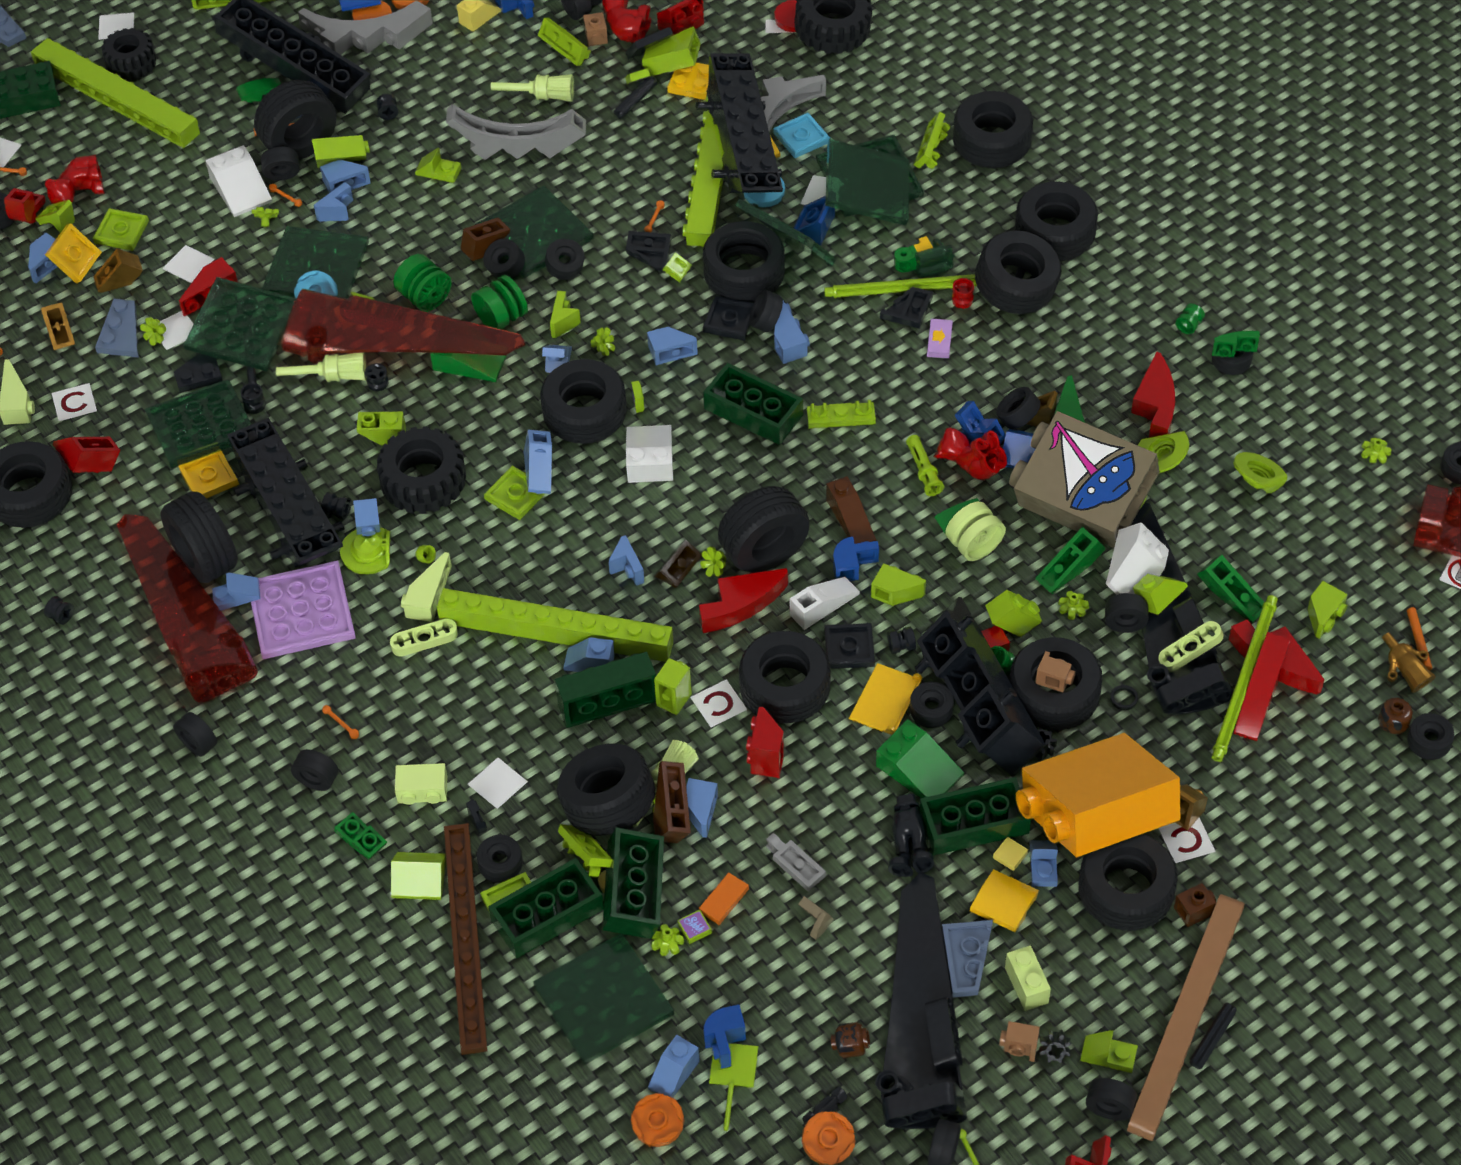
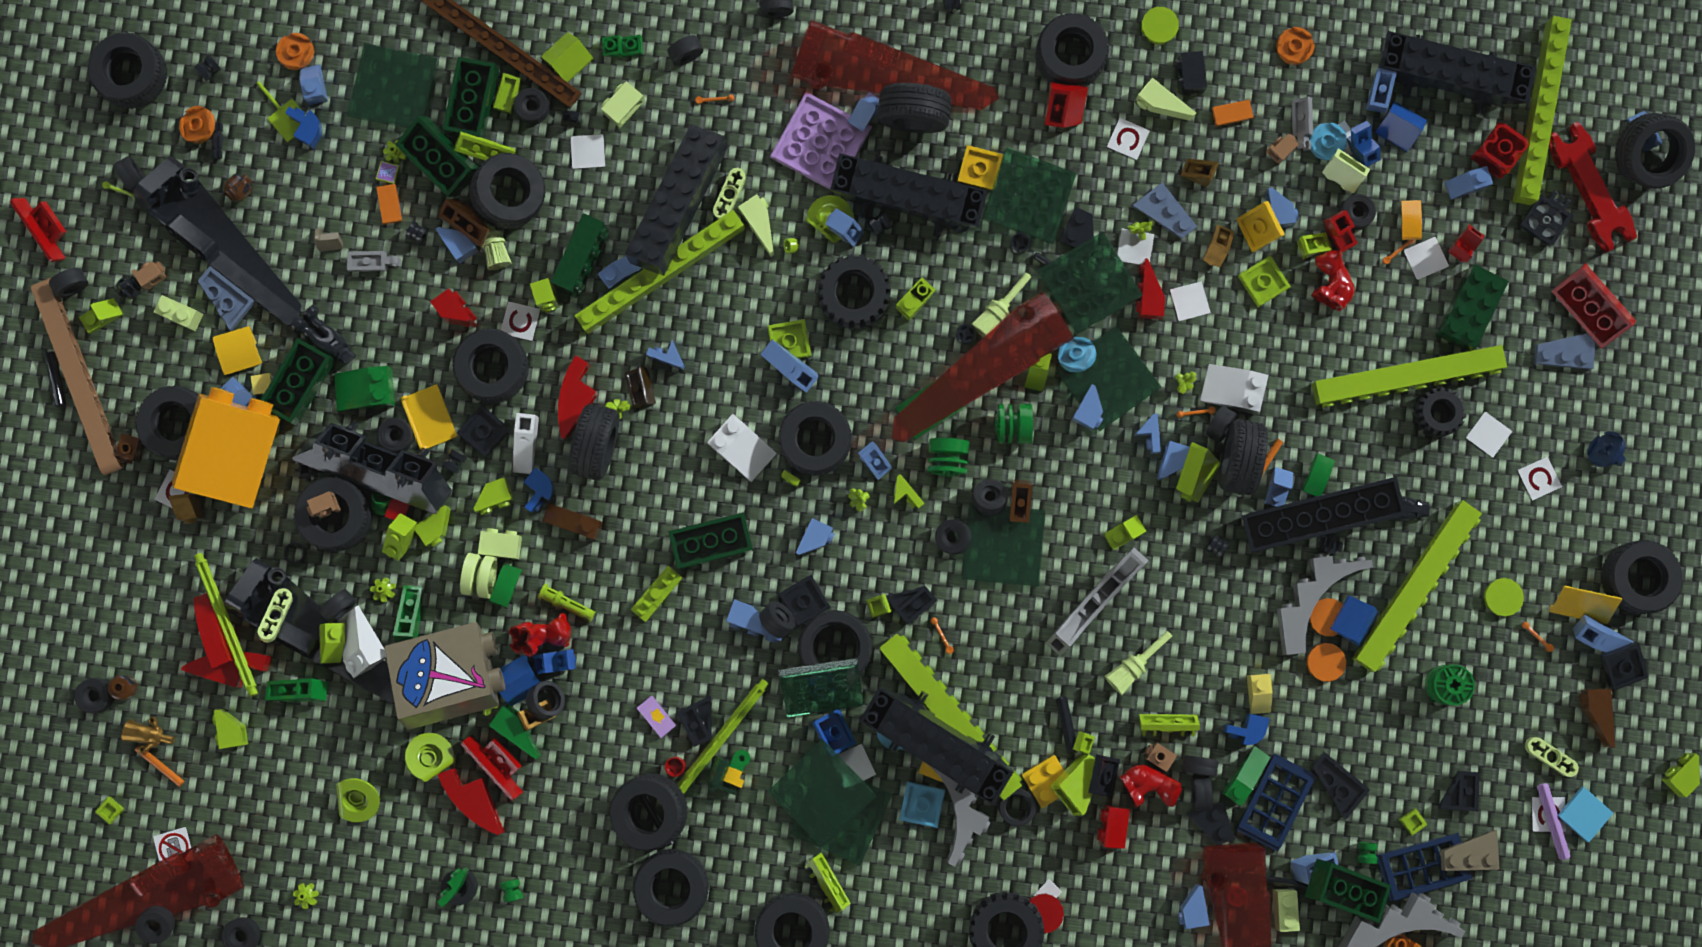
camera: 130 degrees right, 30 degrees up
none -> black wheel [406,221,429,245]
none -> lime slope [415,505,451,548]
none -> red bracket [460,735,523,801]
none -> yellowish green piece [478,528,522,559]
none -> black brick [625,124,729,276]
none -> medium blue slope [1071,384,1103,431]

